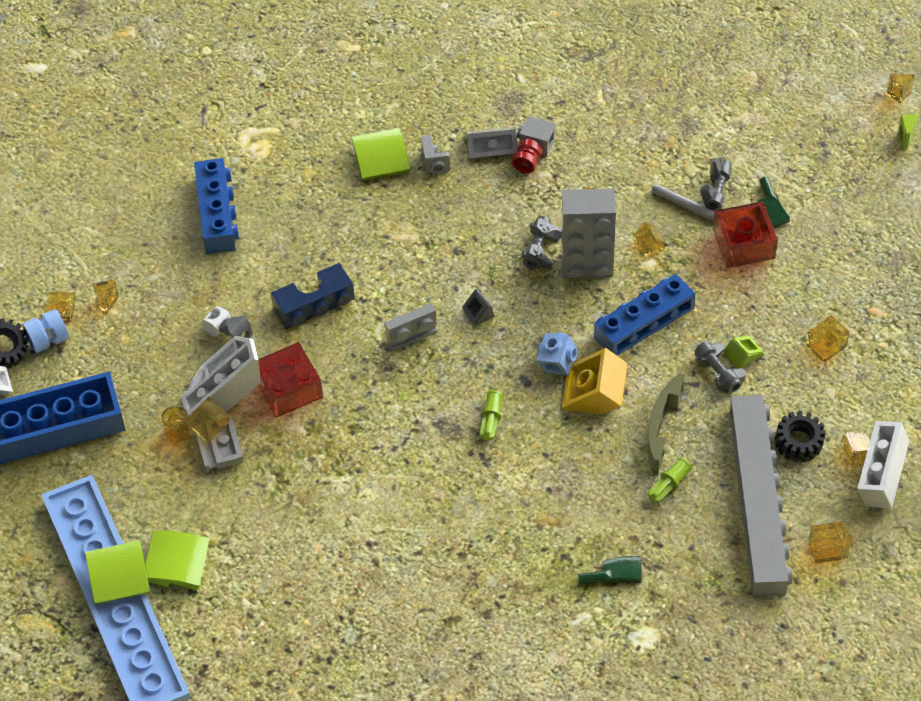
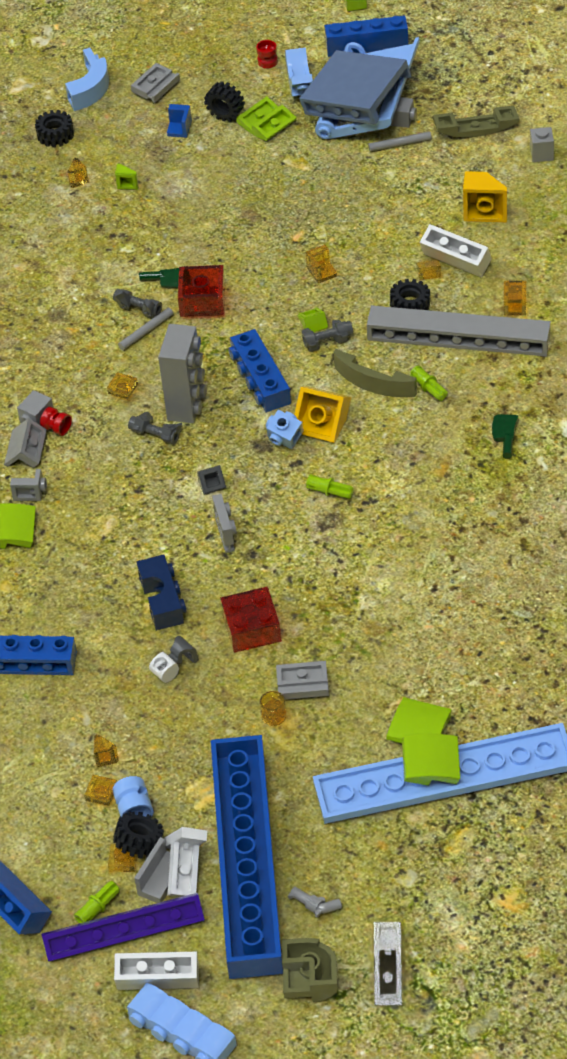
camera: 75 degrees left, 5 degrees down
white wedge [181,336,261,419] -> none
clear yellow panel [185,396,231,443] -> none

